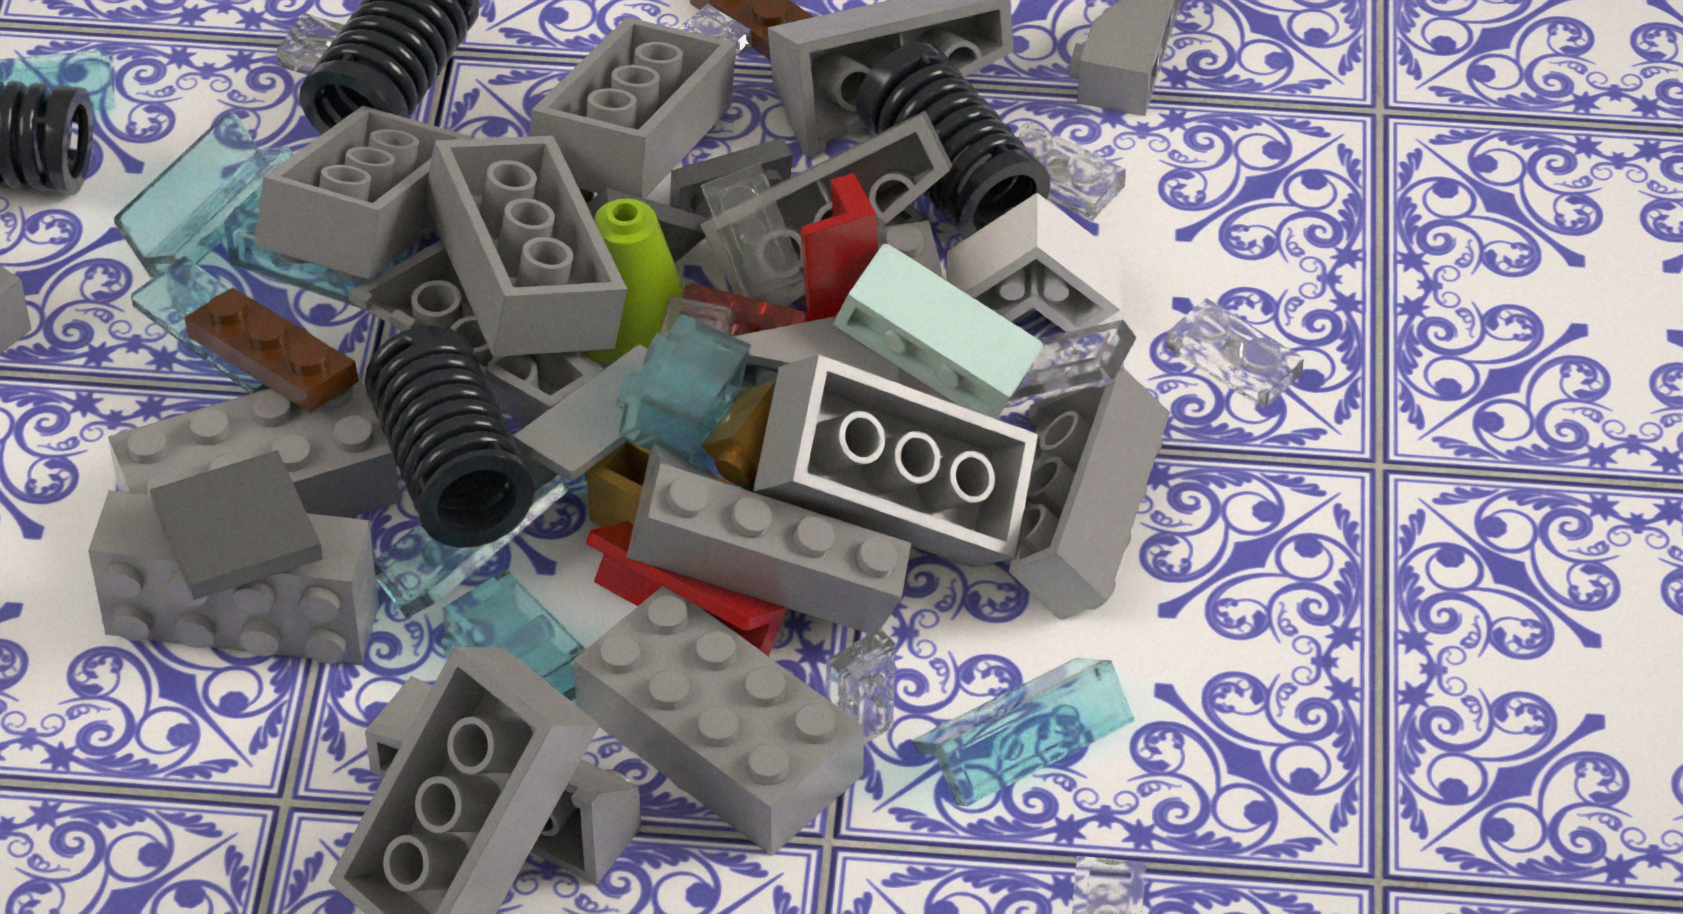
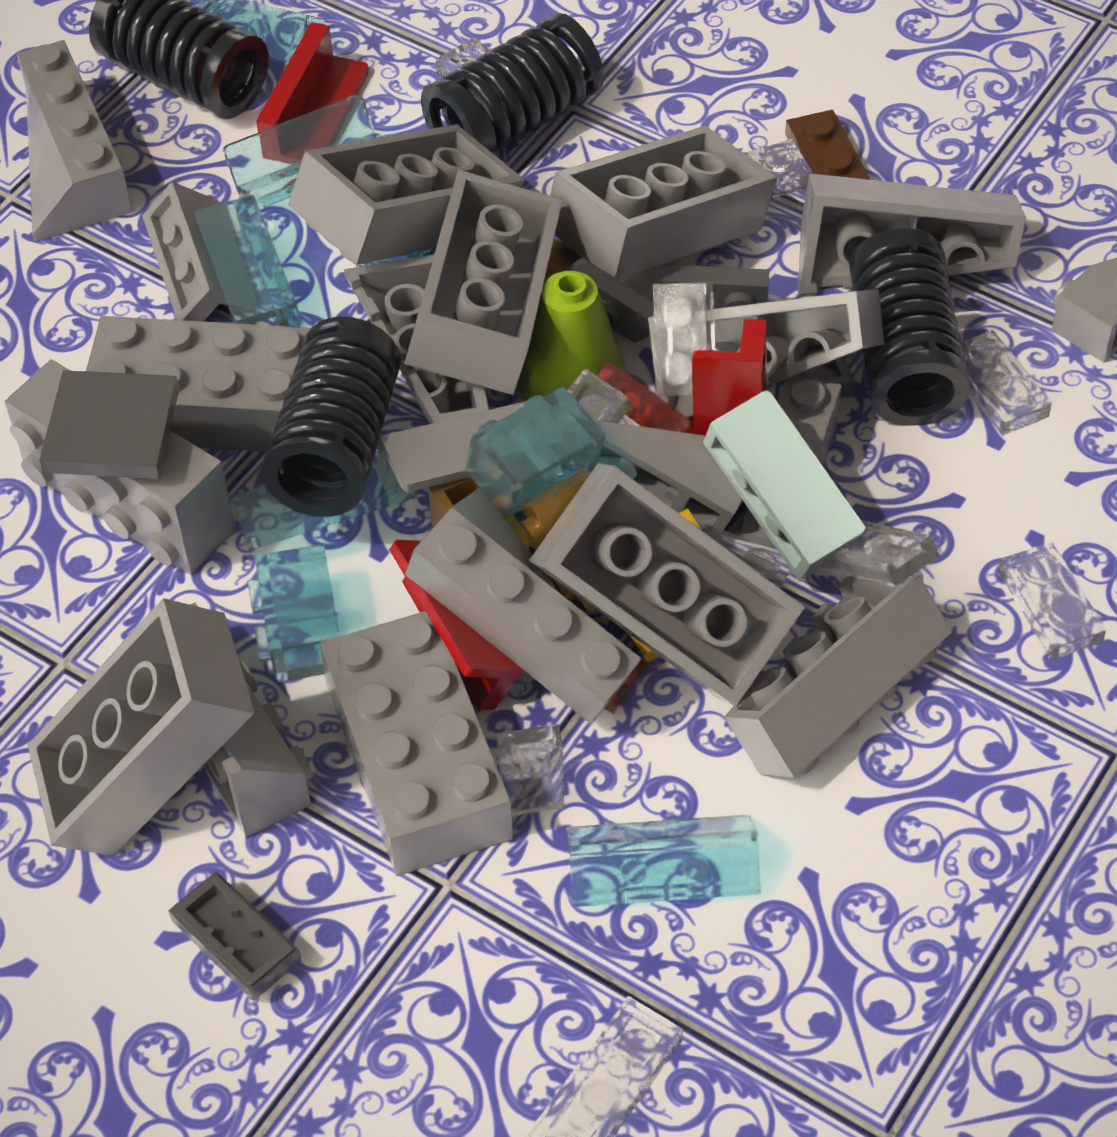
camera: 30 degrees right, 5 degrees up
reddish brown plate [184,287,359,413] -> none
white brick [946,193,1121,338] -> none
none -> light grey panel [142,181,258,321]
none -> red panel [256,22,369,166]

